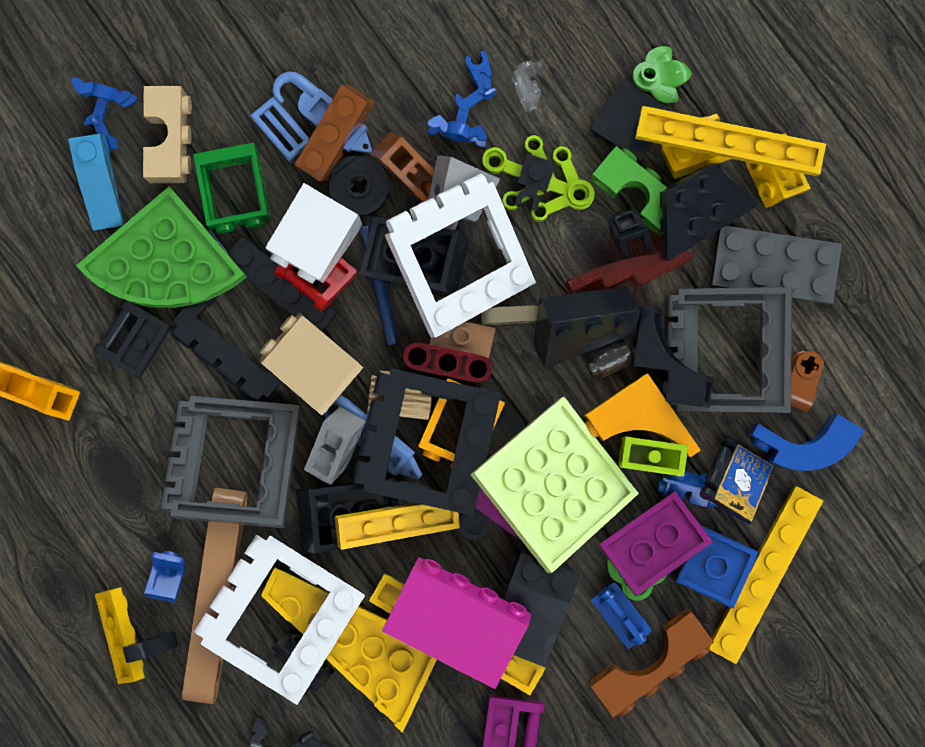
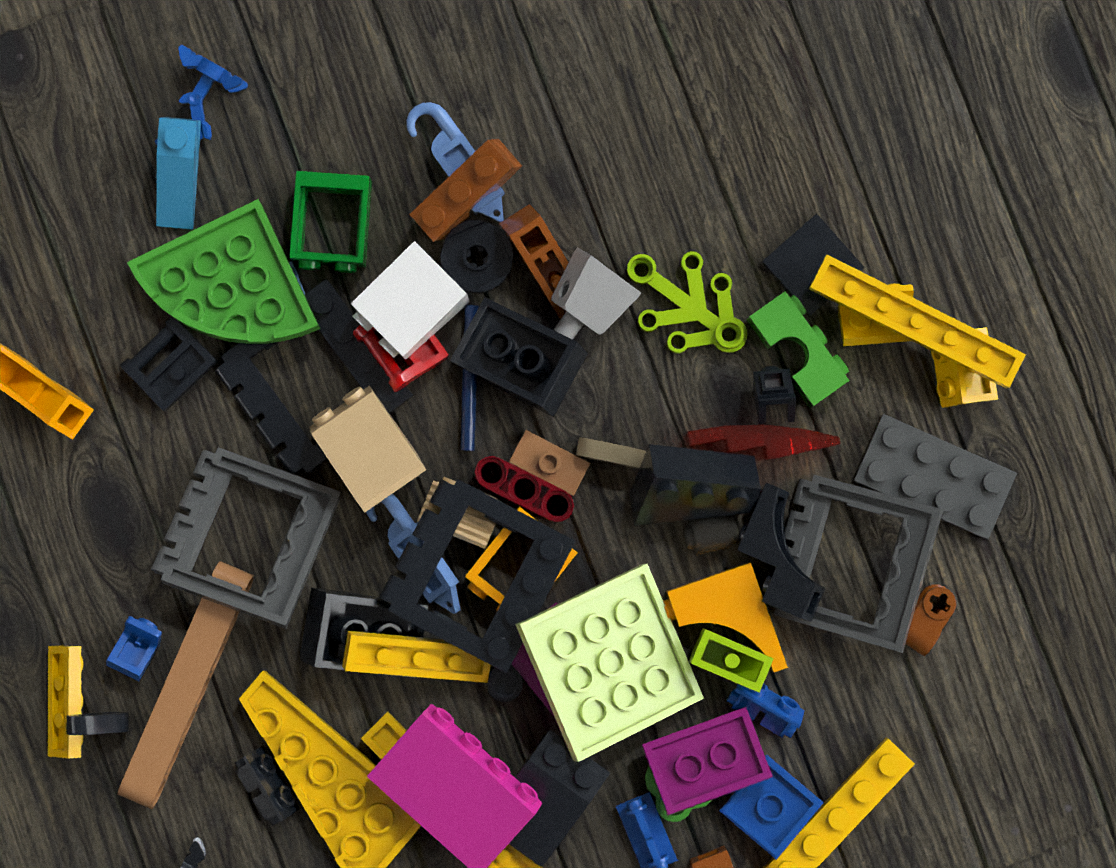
camera: 10 degrees right, 0 degrees up
tan arch [143,86,192,183] -> none
white hinge [194,535,365,705] -> none
medium blue tile [250,96,309,163] -> none
light grey brick [304,407,366,485] -> none
white hinge [385,173,536,338] -> none
blue piece [427,51,496,148] -> none
clear bracket [512,60,544,113] -> none
black plate [516,154,556,212] -> none
bright green plate [632,46,692,104] -> none
black wing [660,164,758,261] -> none
piece [700,436,775,525] -> none
blue arch [746,414,865,471] -> none

